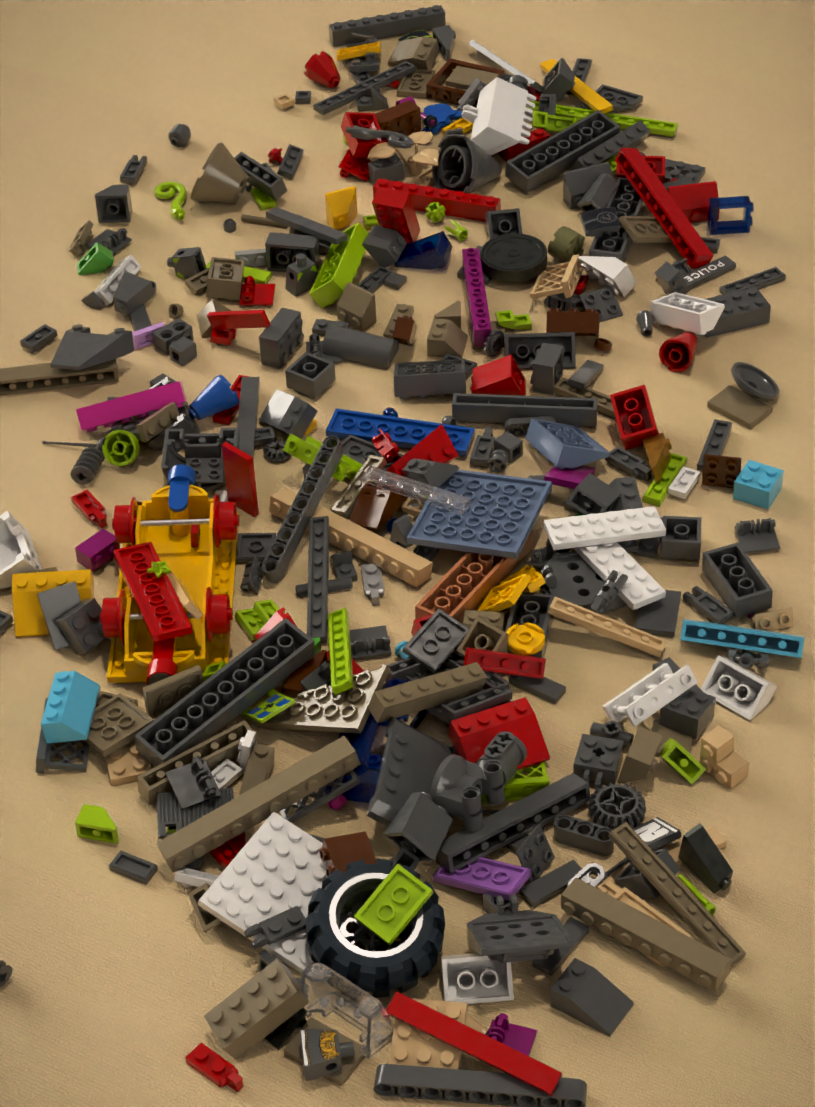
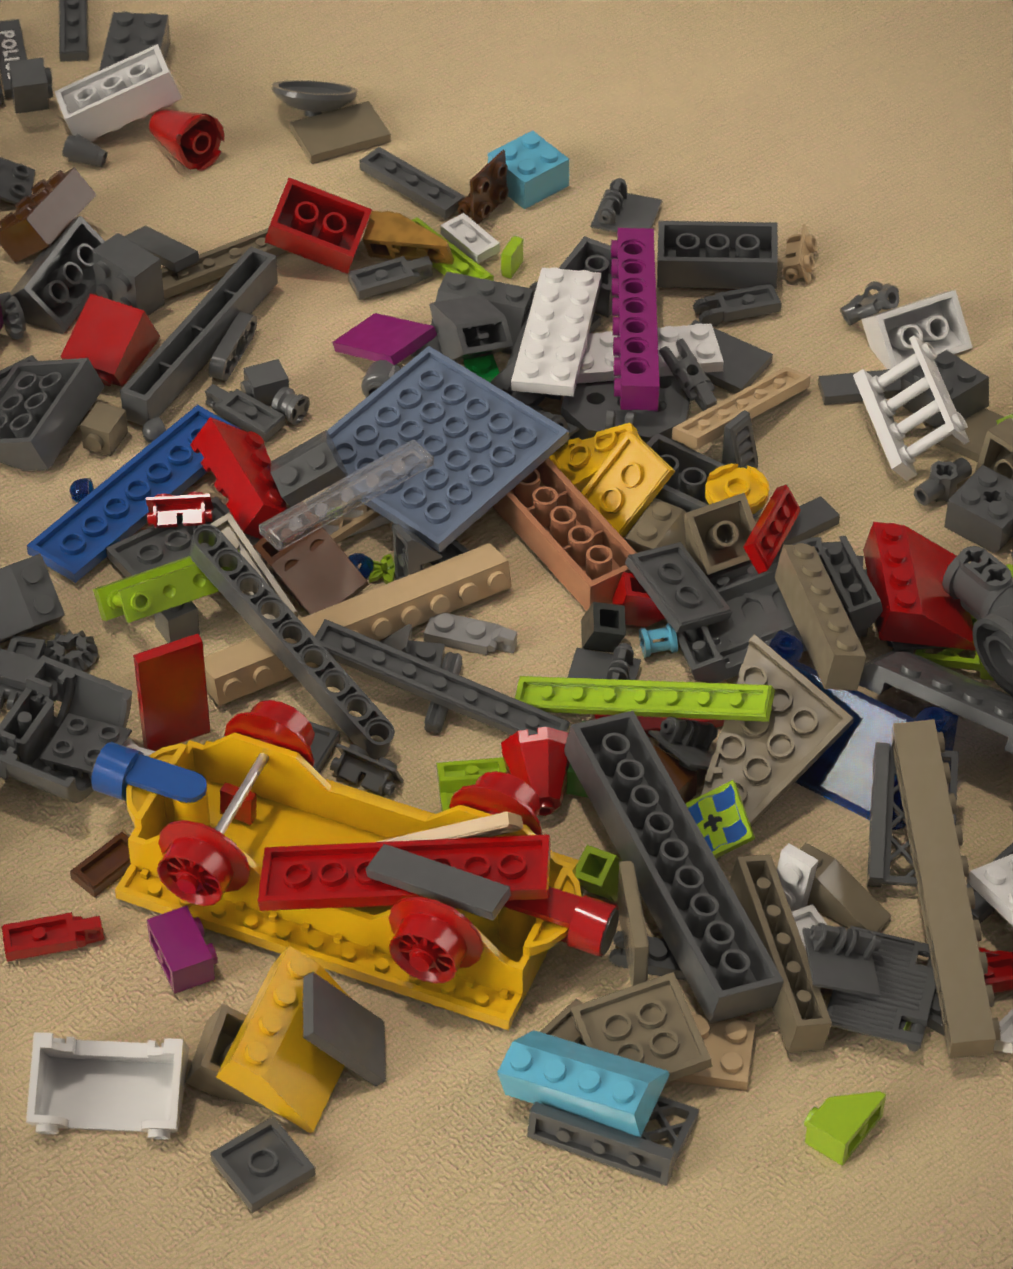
camera: 70 degrees left, 5 degrees up
dark grey brick [55,598,105,654] -> none
dark grey tile [109,850,158,885] -> none
lime plant [147,561,171,578] -> none
sand blue slope [525,418,610,469] -> none
reddish brown tile [594,338,612,352] -> none
medium azure brick [680,619,805,658] -> none
none -> dark tan brick [81,401,128,456]
none -> dark grey tile [366,844,511,921]
none -> lime tile [501,236,523,279]
none -> pearl dark grey brick [581,602,626,653]
none -> magenta brick [611,228,660,410]
none -> dark grey slope [722,410,758,469]

